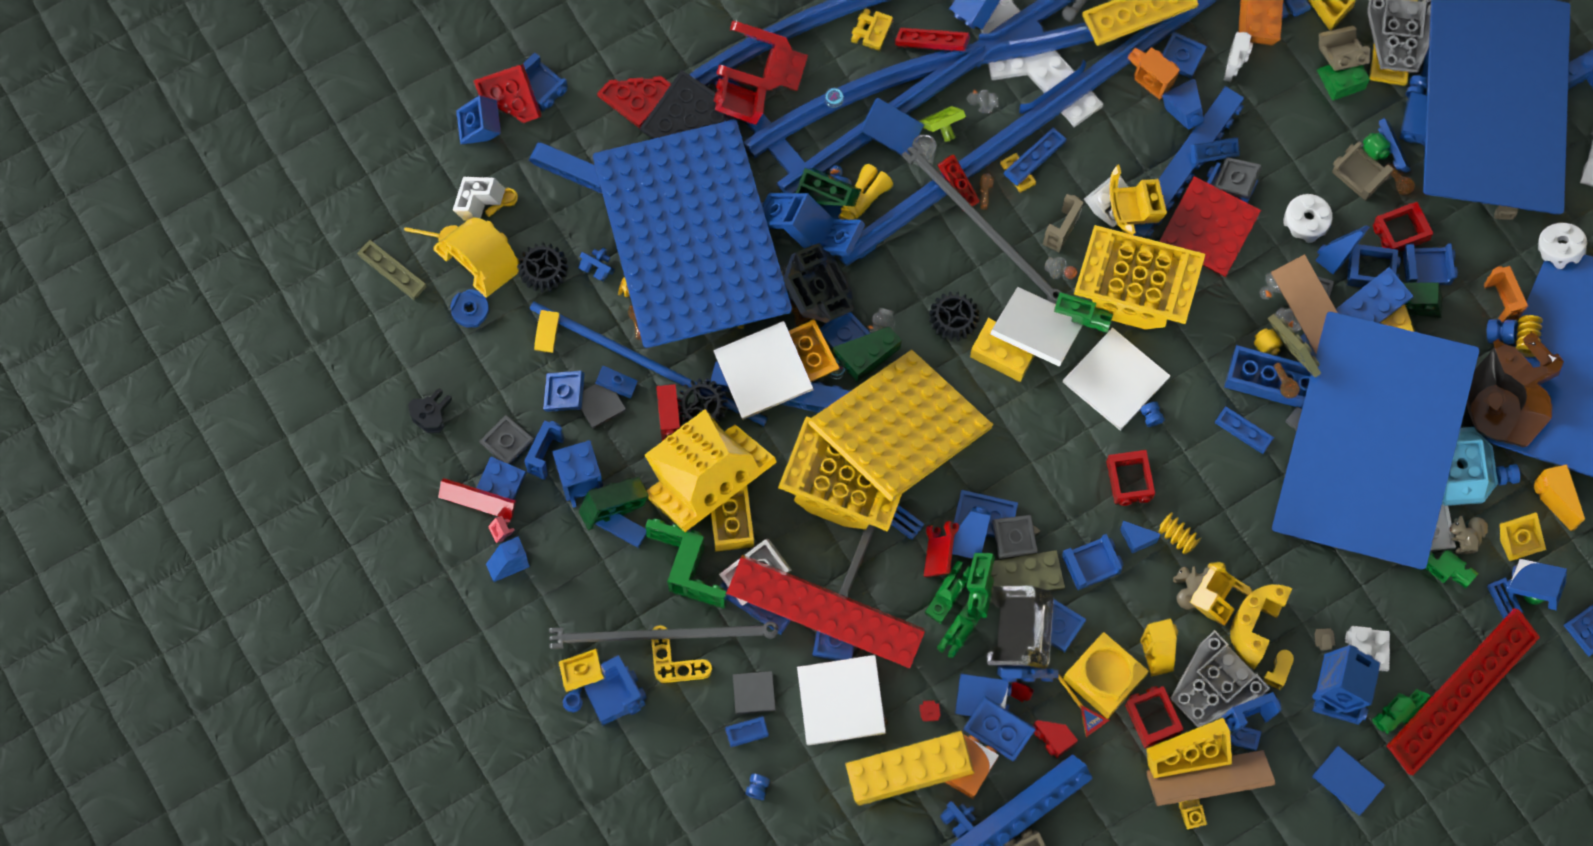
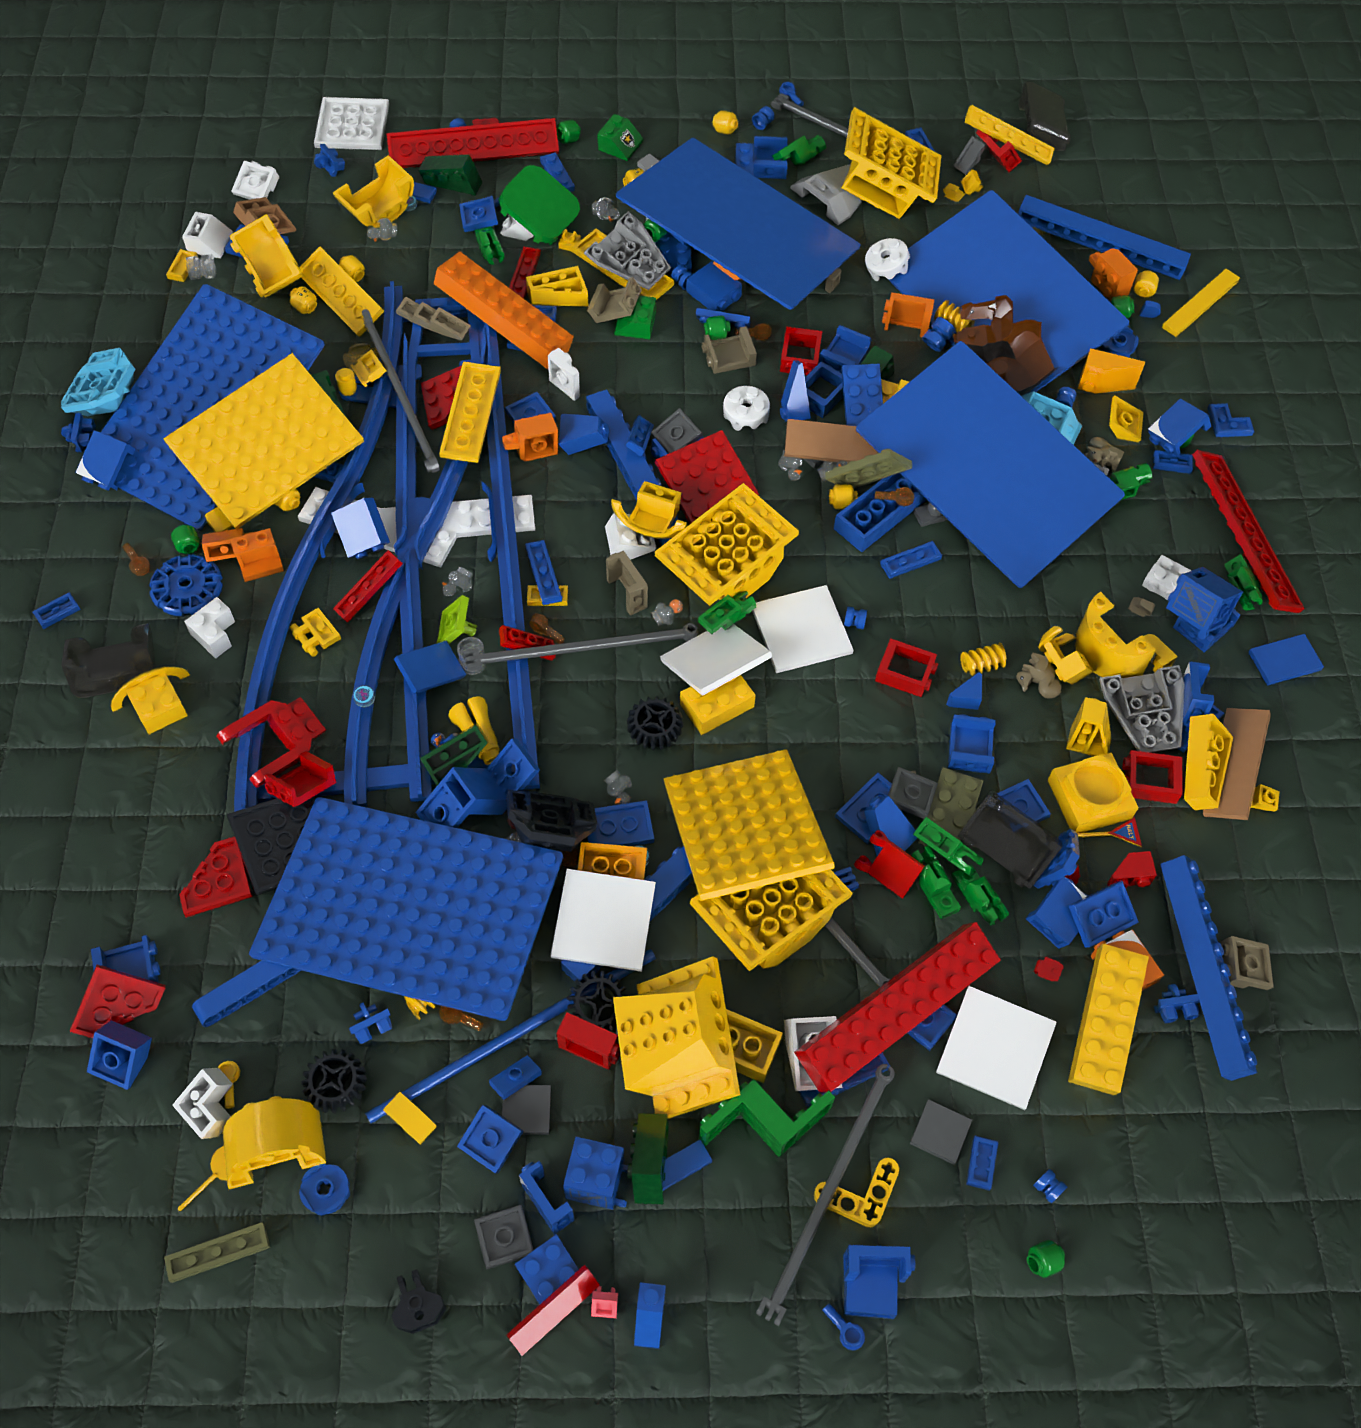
camera: 60 degrees left, 10 degrees down
yellow plate [559,649,604,692] -> none
dark green wedge [833,327,902,383] -> none
none -> green head [1027,1240,1065,1278]

